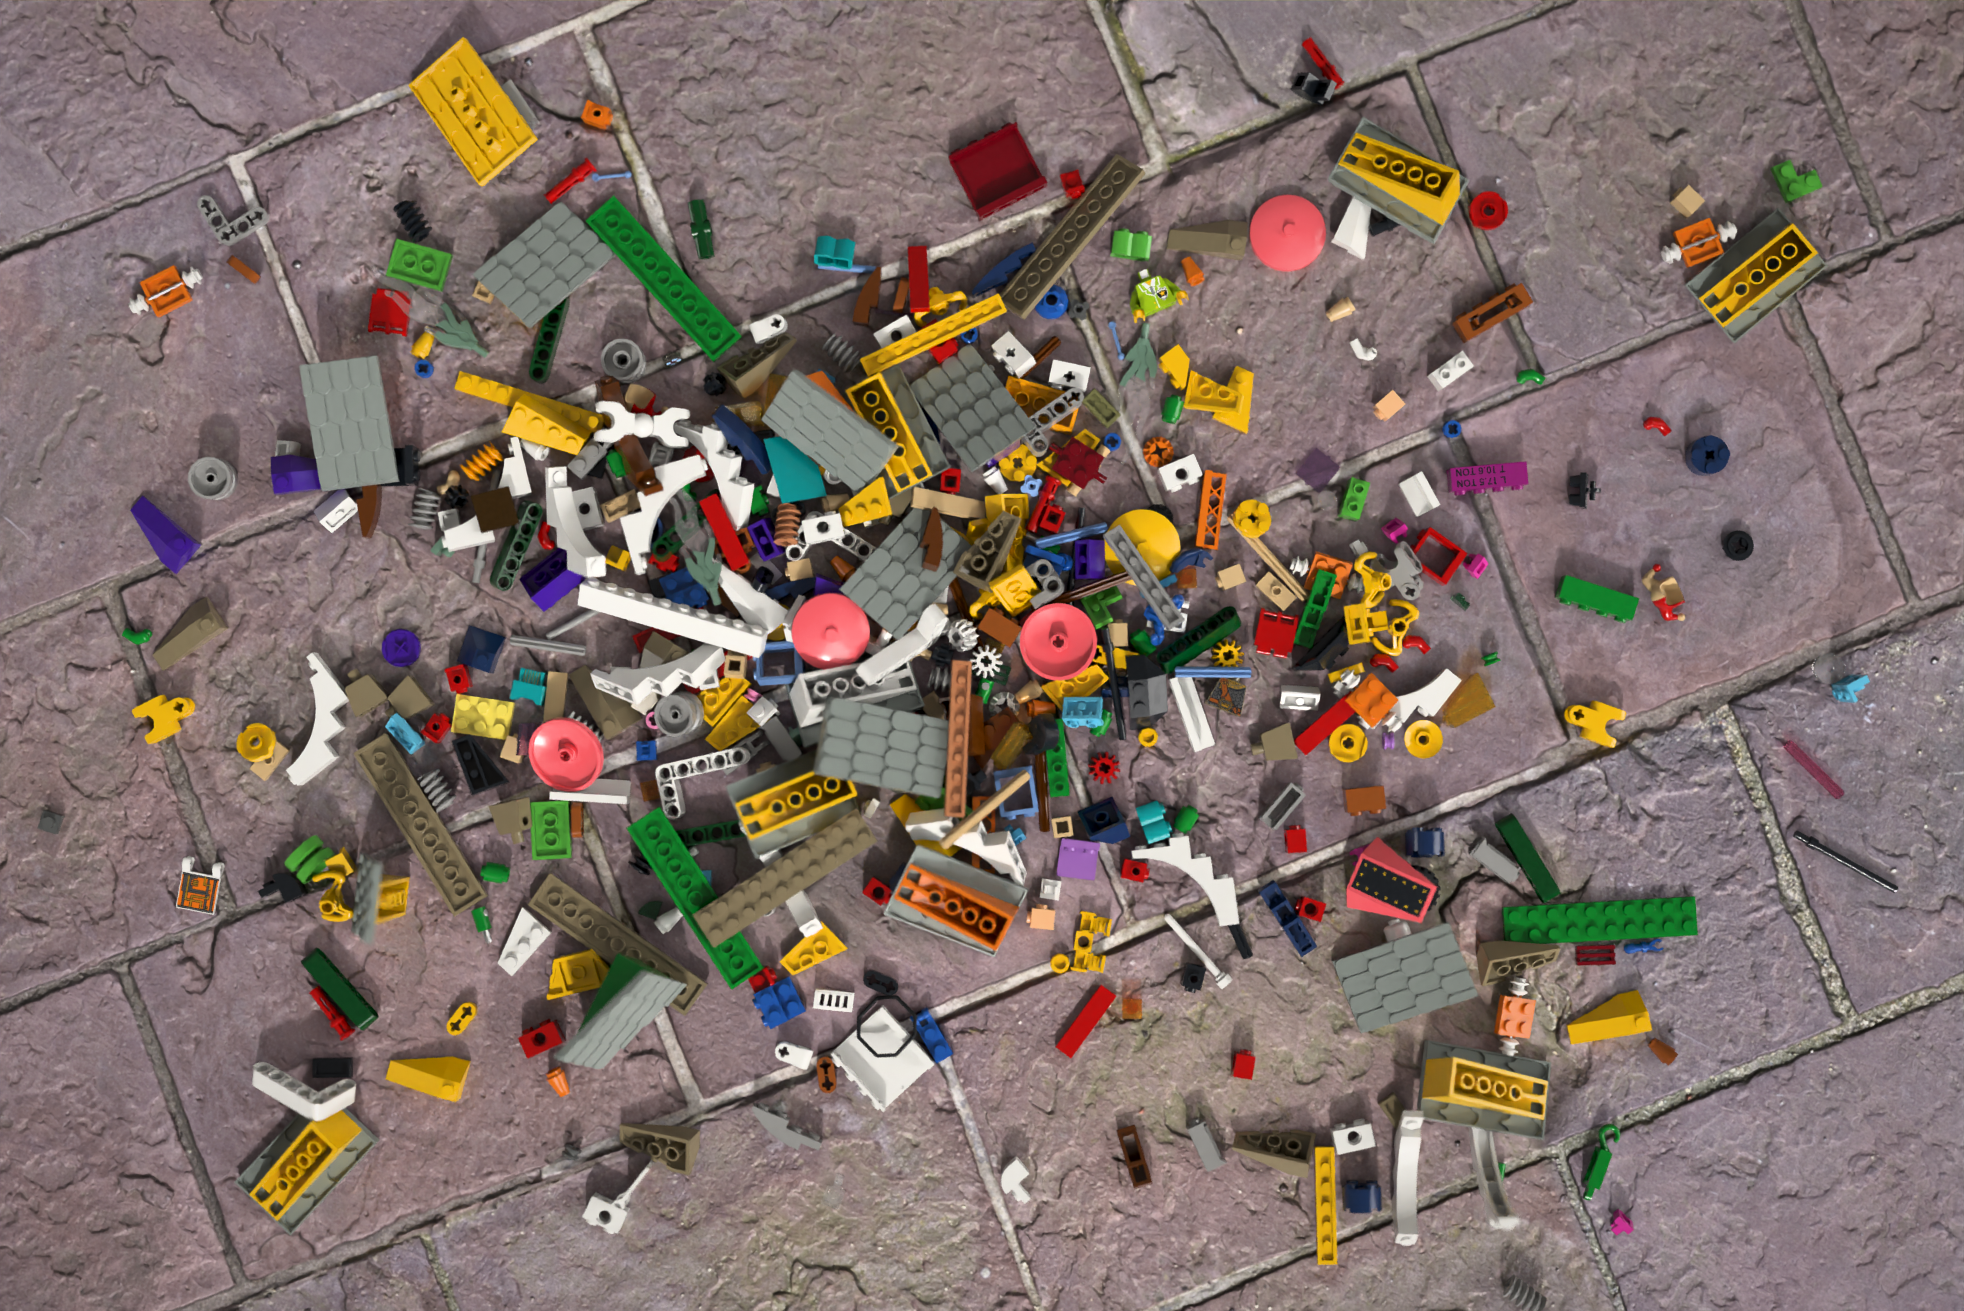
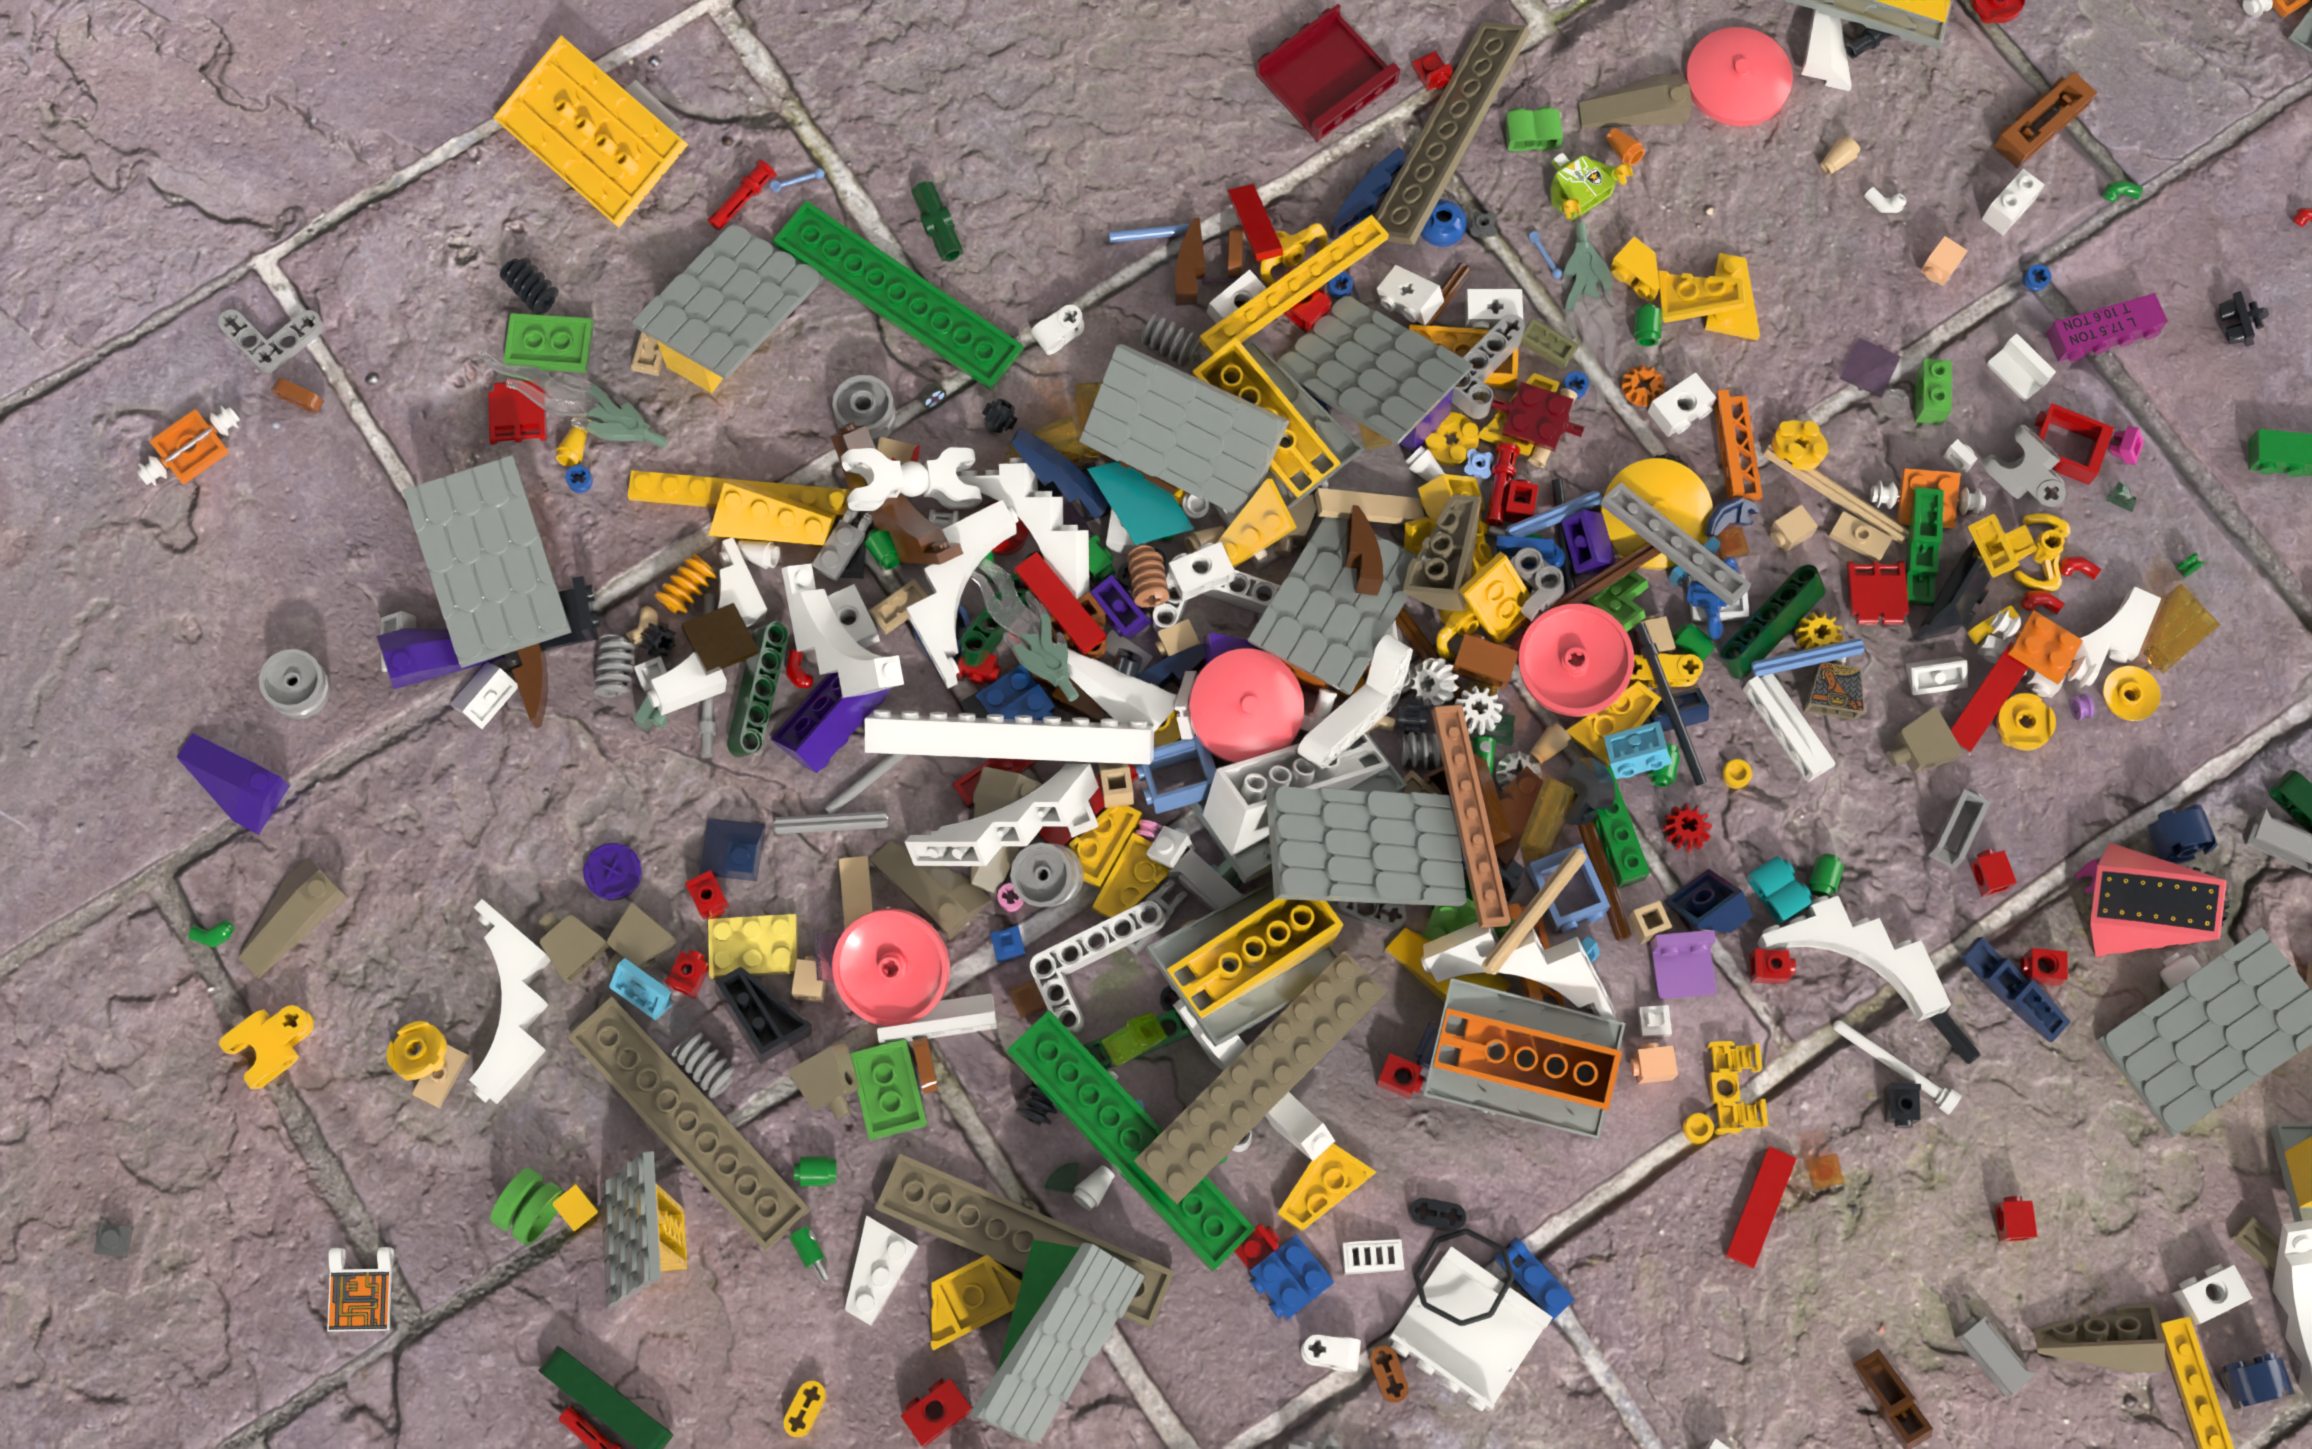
camera: 10 degrees left, 15 degrees down
black brick [258,872,308,903] -> none
yellow piece [312,870,353,922] -> none
teal piece [509,668,547,706] -> none
dark green beam [529,297,570,384] -> none
orange brick [581,100,613,130] -> none
yellow panel [605,545,631,571] -> none
dark tan wedge [717,332,797,398] -> none
teal brick [814,235,856,269] -> none
orange cone [830,556,856,582] -> none
white plate [862,798,880,819] -> none
red brick [940,468,961,495] -> none
orange cone [1026,700,1055,718] -> none
black wedge [1125,654,1168,730] -> none
dark orange brick [1342,785,1386,816] -> none
yellow piece [1354,551,1392,609] -> none
dark pink tile [1381,518,1408,544] -> none
none -> clear neon green slope [1101,1012,1167,1068]

